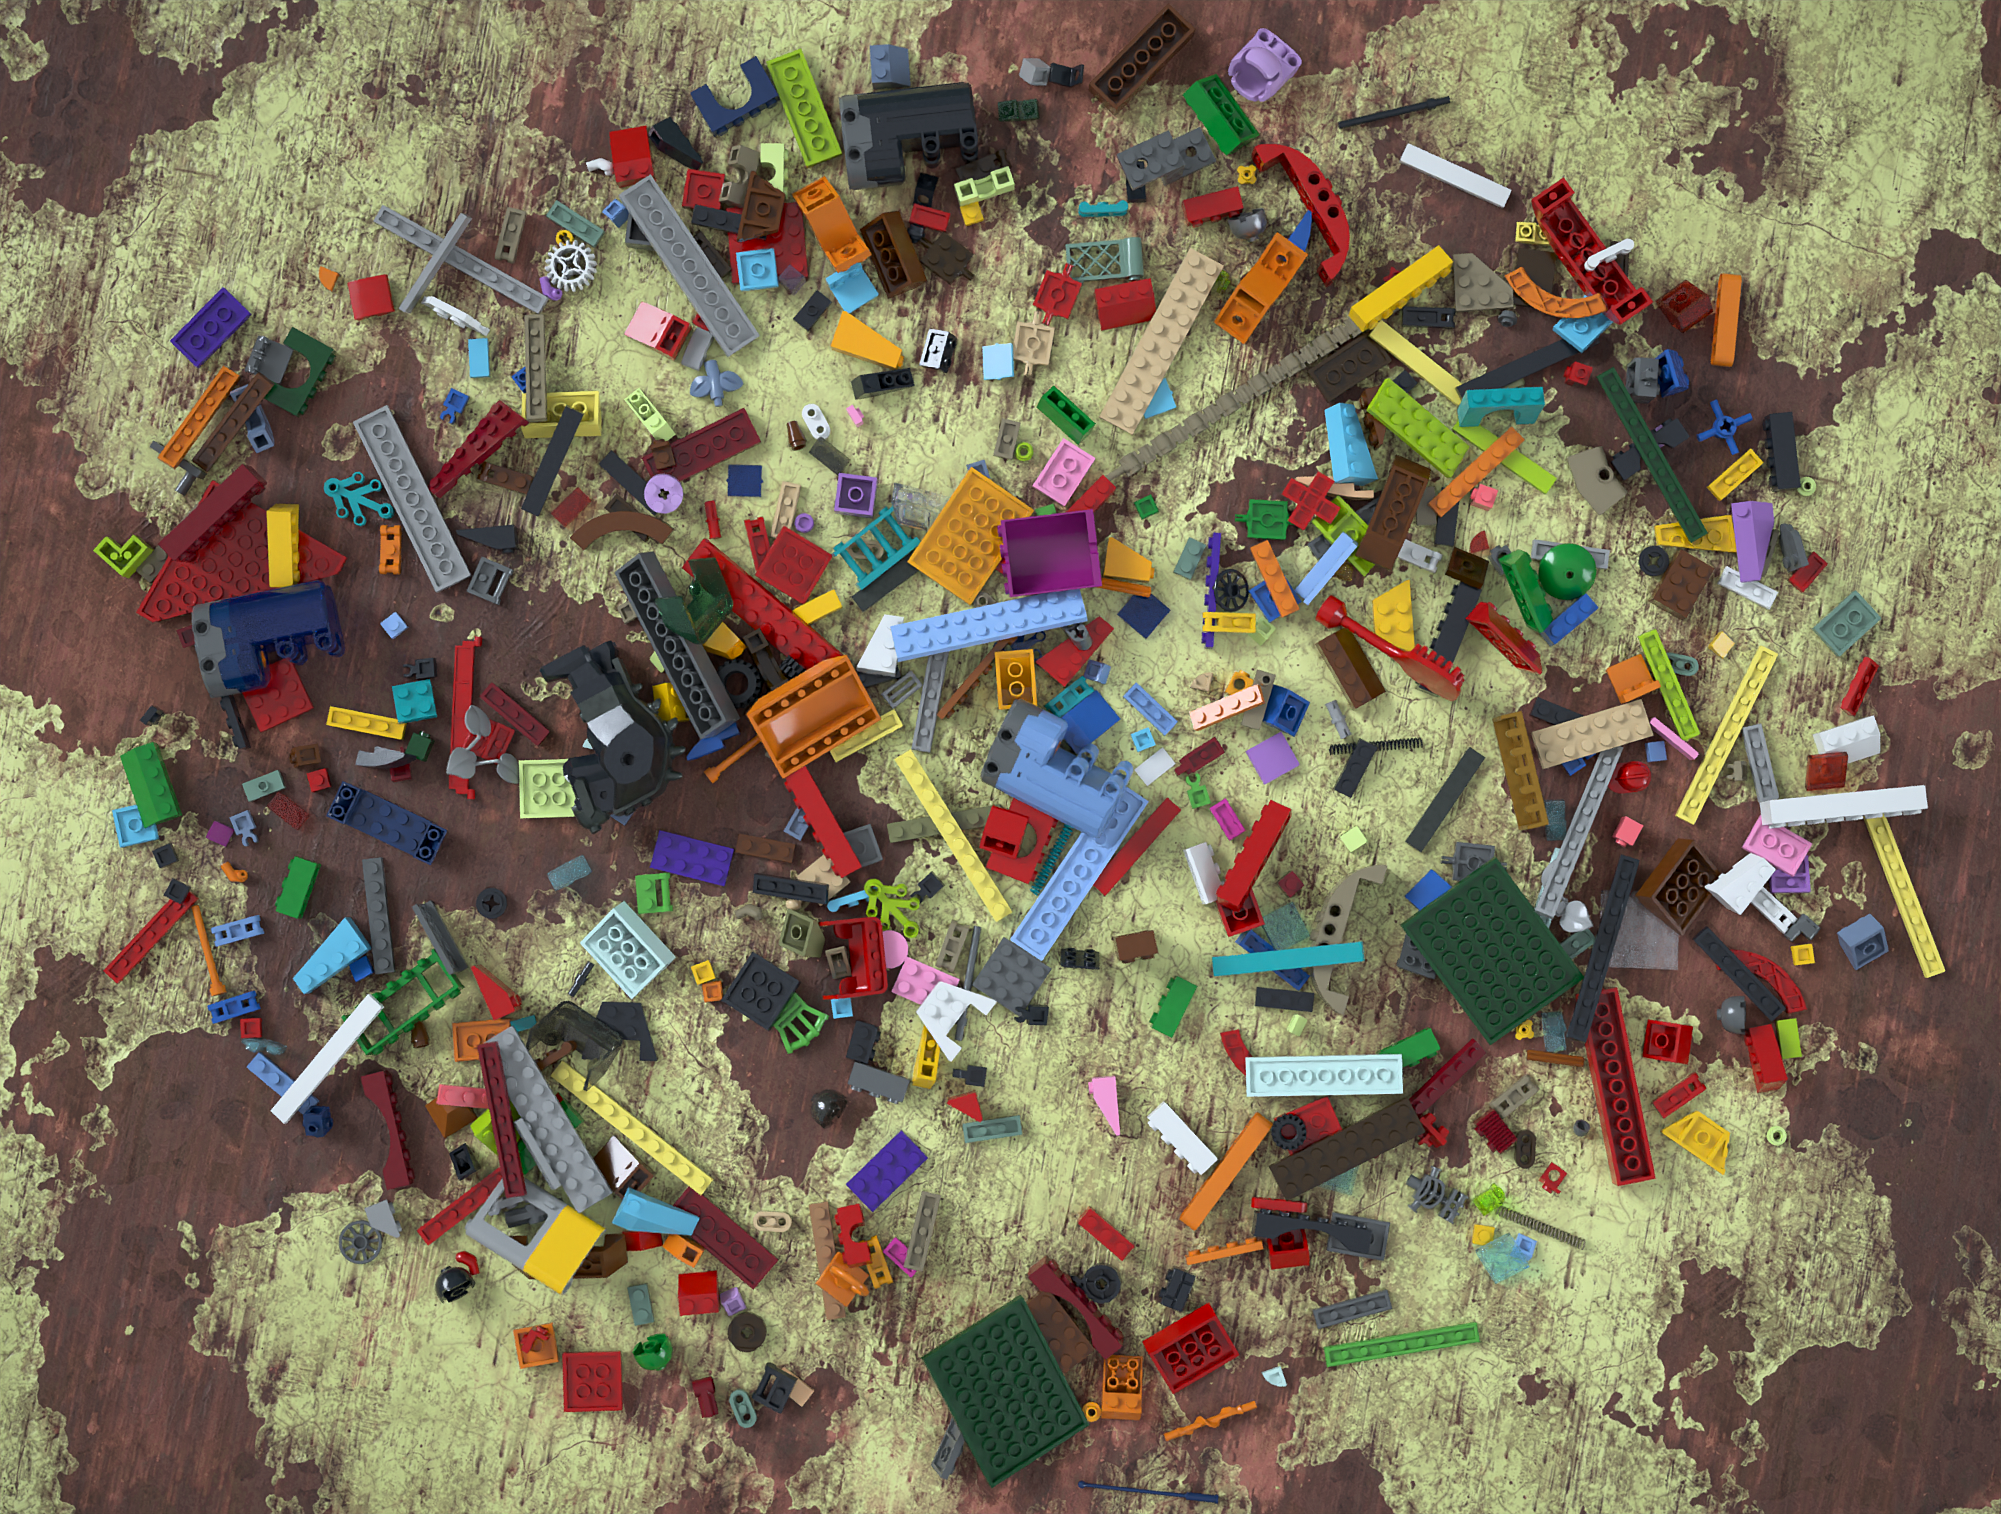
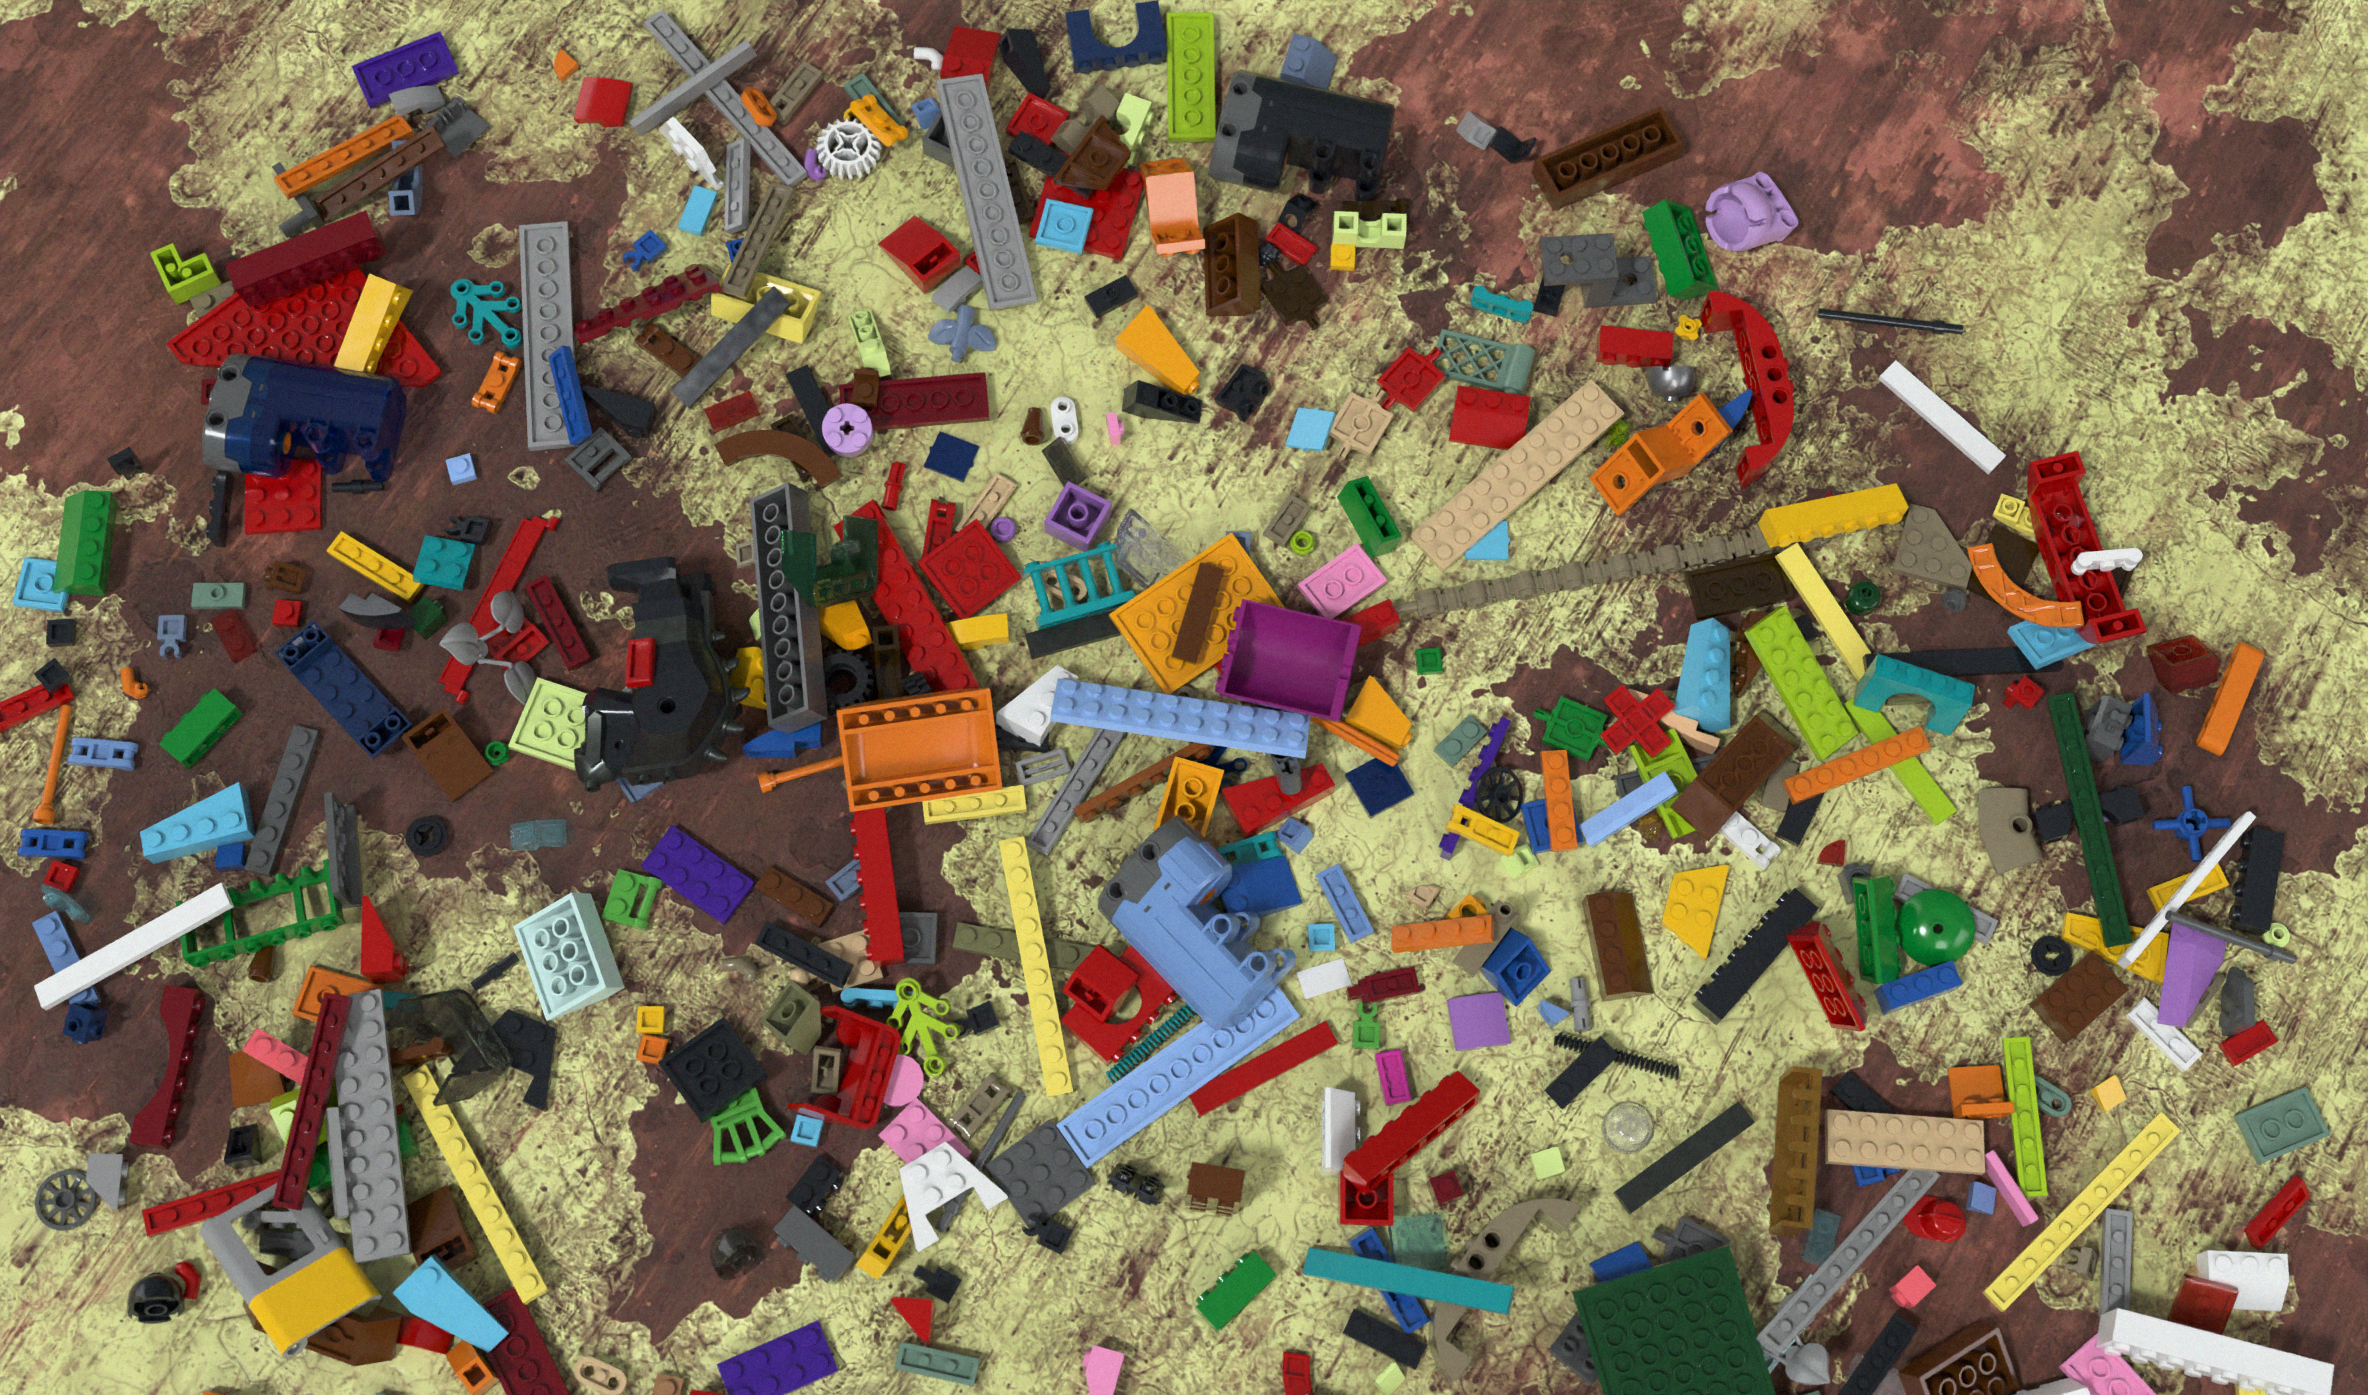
camera: 20 degrees right, 15 degrees down
magenta slope [206,821,235,847] -> none
dark green arch [264,327,336,418] -> none
clear purple panel [777,265,806,296] -> none
medium azure bracket [825,263,878,314] -> none
clear green slope [998,99,1039,122] -> none
red piece [1315,595,1465,701] -> none
black plate [1402,306,1456,329] -> none
dark brown plate [1445,547,1489,589] -> none
coral brick [1470,484,1498,511] -> none
none -> black bar [331,479,384,495]
none -> light grey slope [388,86,446,116]
none -> reddish brown slope [401,706,494,803]
none -> green plate [484,741,510,766]
none -> blue plate [548,345,592,445]
none -> red tile [625,637,656,688]
none -> light grey plate [724,138,751,234]
none -> orange plate [740,87,777,127]
none -> light orange plate [850,94,908,147]
none -> reddish brown tile [1171,562,1224,665]
none -> medium blue slope [1536,1000,1570,1029]
none -> clear cylinder [1601,1100,1655,1154]
none -> dark green head [1845,580,1881,616]
none -> white tile [2117,811,2256,968]
none -> dark grey bar [2165,910,2297,965]

